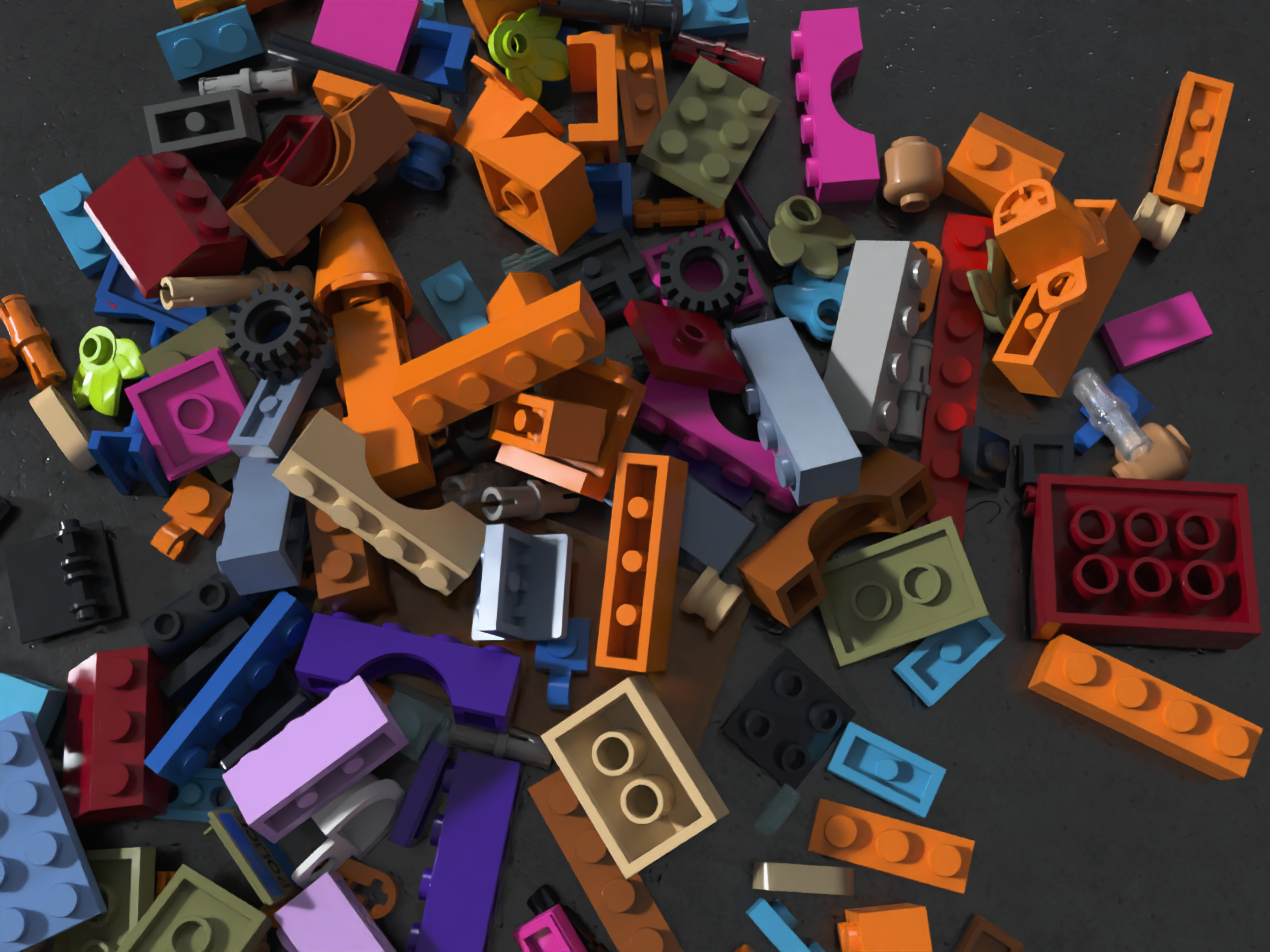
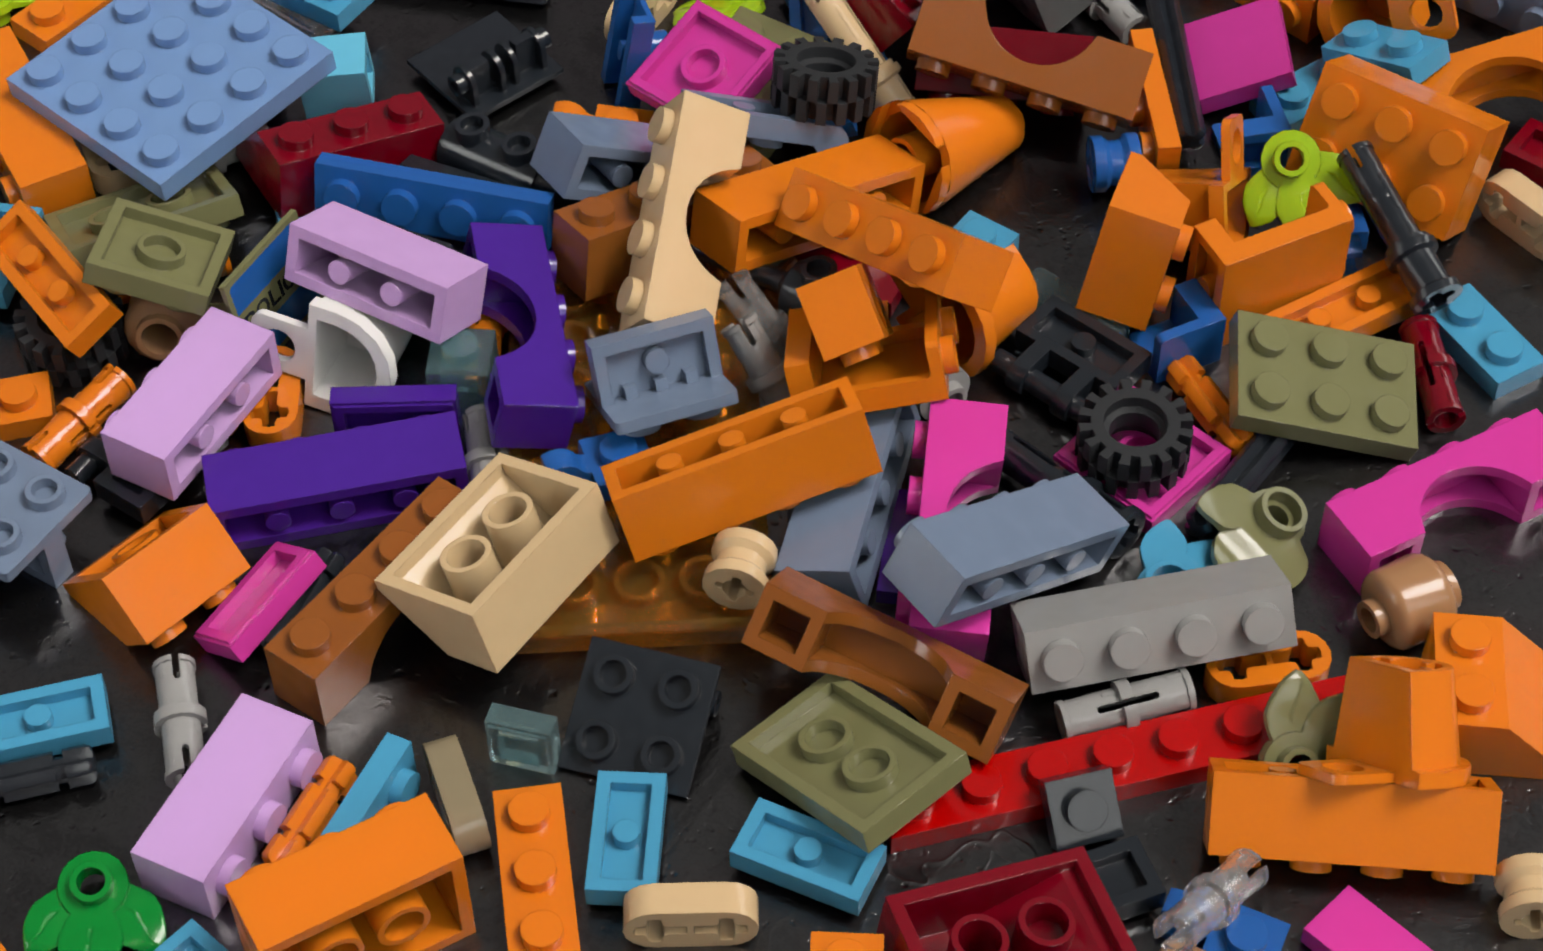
camera: 65 degrees right, 25 degrees down
dark red plate [623,298,748,394] -> none
none -> tan beam [623,881,759,948]

